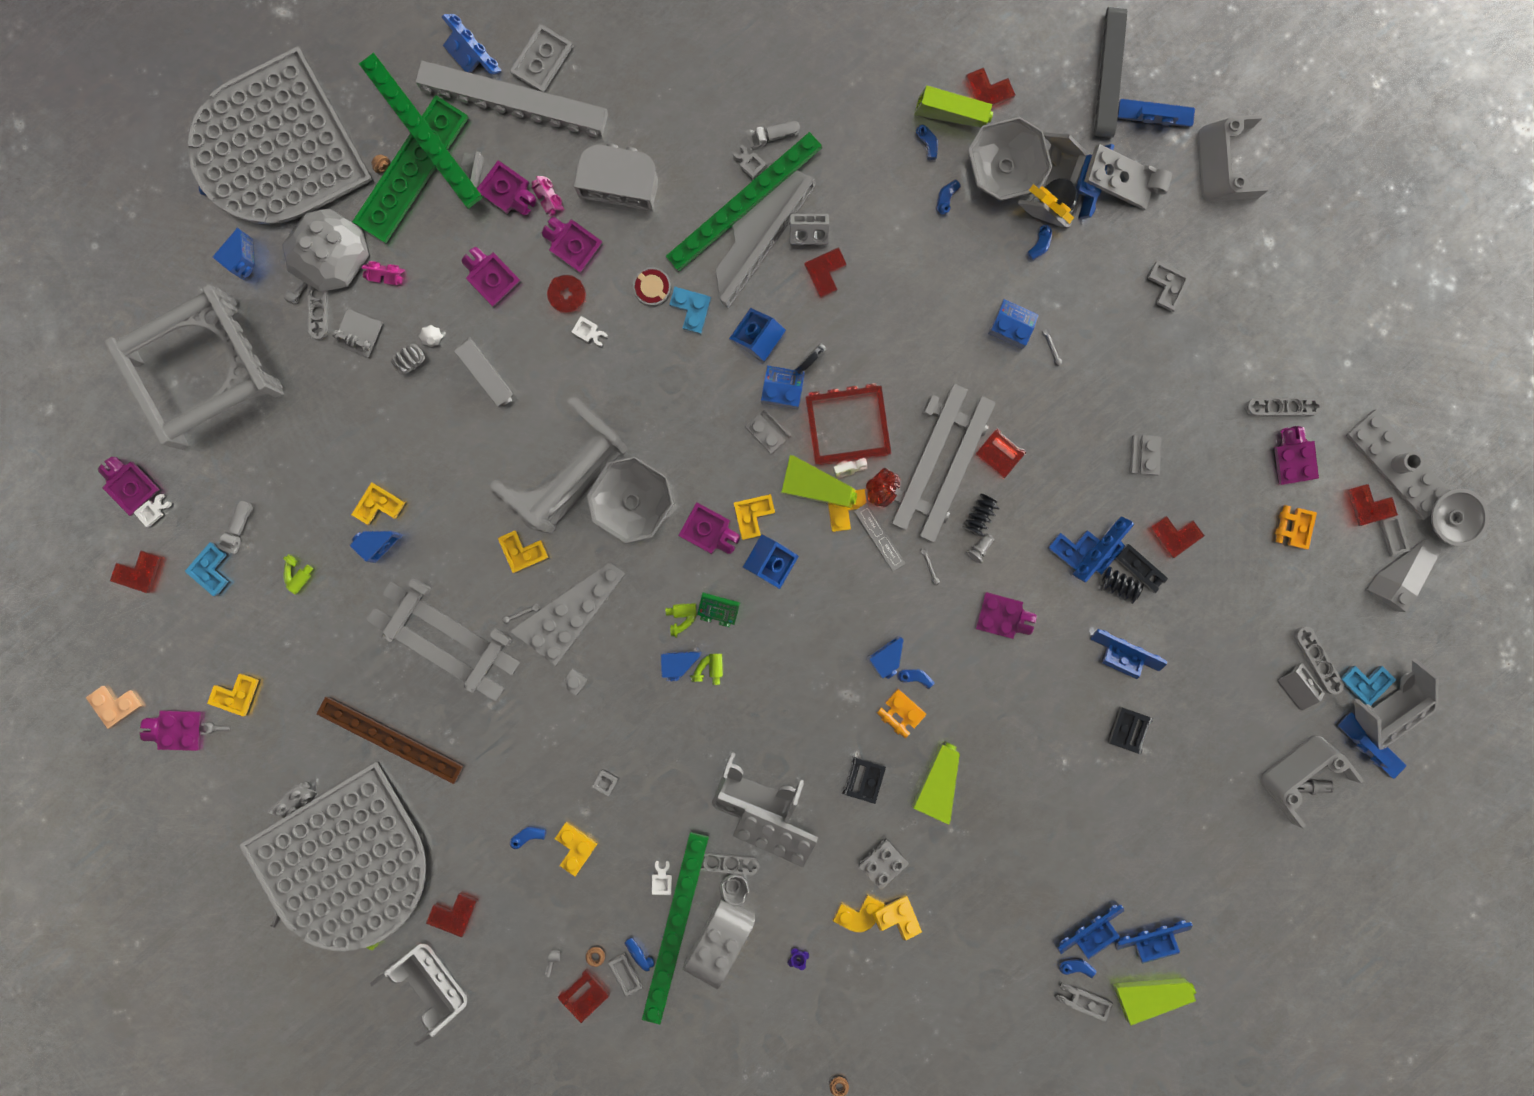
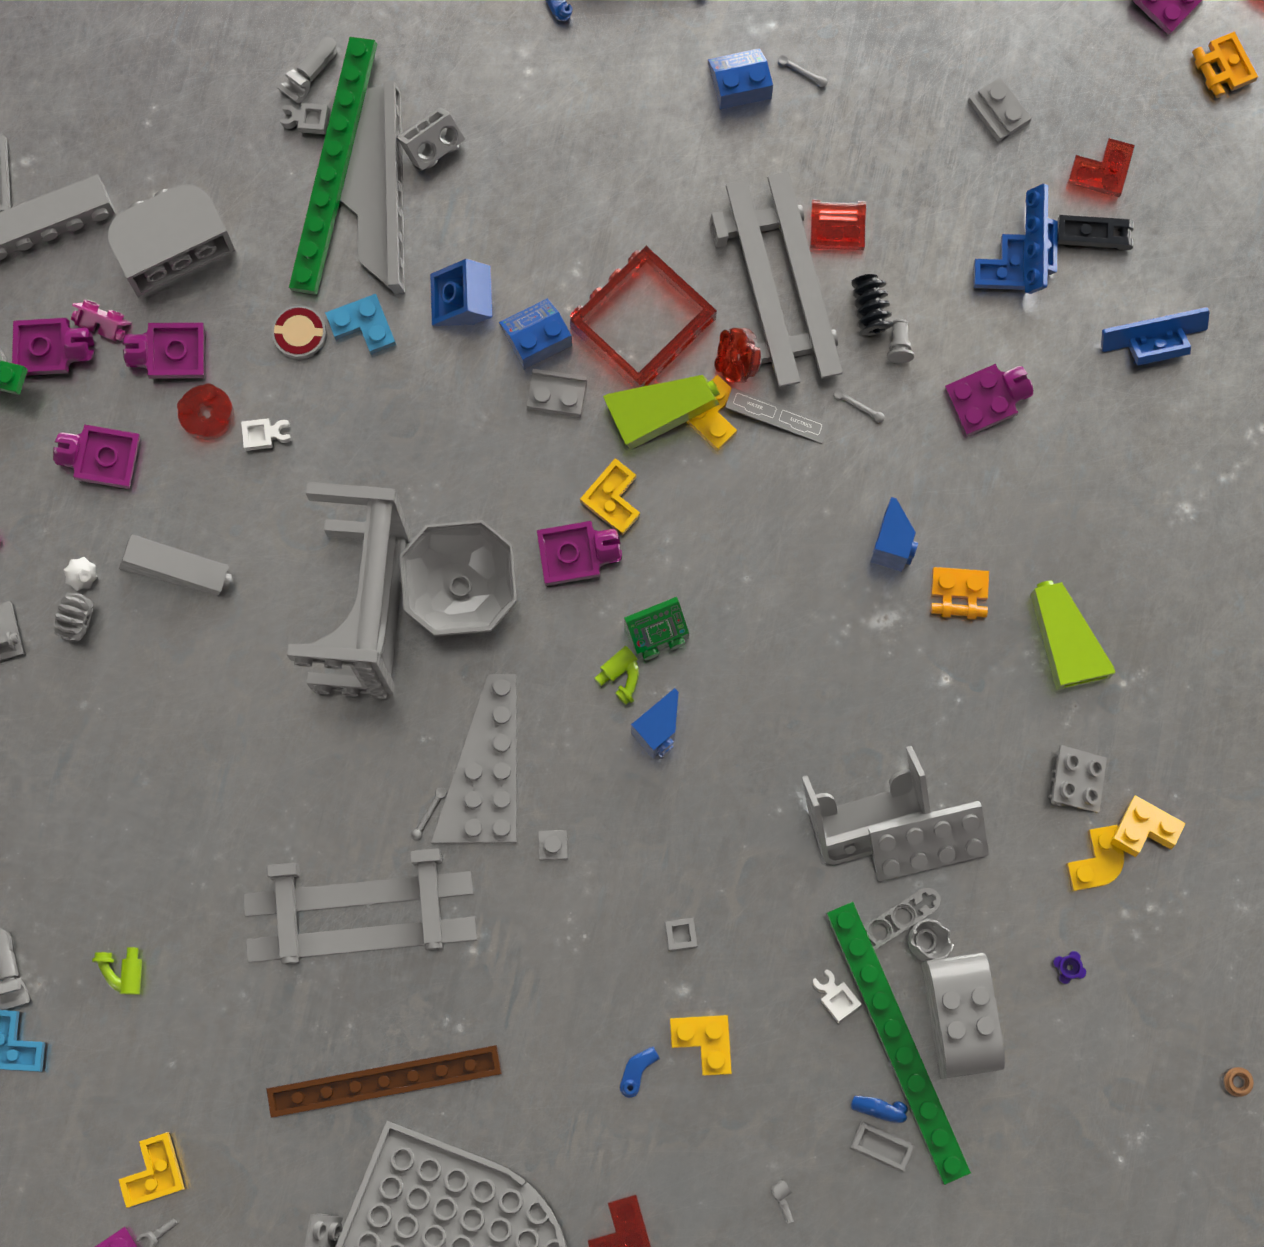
camera: 25 degrees left, 10 degrees down
blue slope [349,531,402,563] -> none
yellow plate [351,482,406,525] -> none
yellow plate [498,530,549,573] -> none
clear red plate [558,969,610,1023] -> none
medium nougat plate [586,947,605,967] -> none
lime plant [690,654,723,685] -> none
blue slope [743,534,799,589] -> none
black tile [795,343,826,374] -> none
clear red plate [804,247,847,298] -> none
white plate [834,458,868,479] -> none
black plate [842,756,886,804] -> none
blue arm [898,669,935,689] -> none
black piece [1100,567,1144,604] -> none
black plate [1108,707,1154,755] -> none

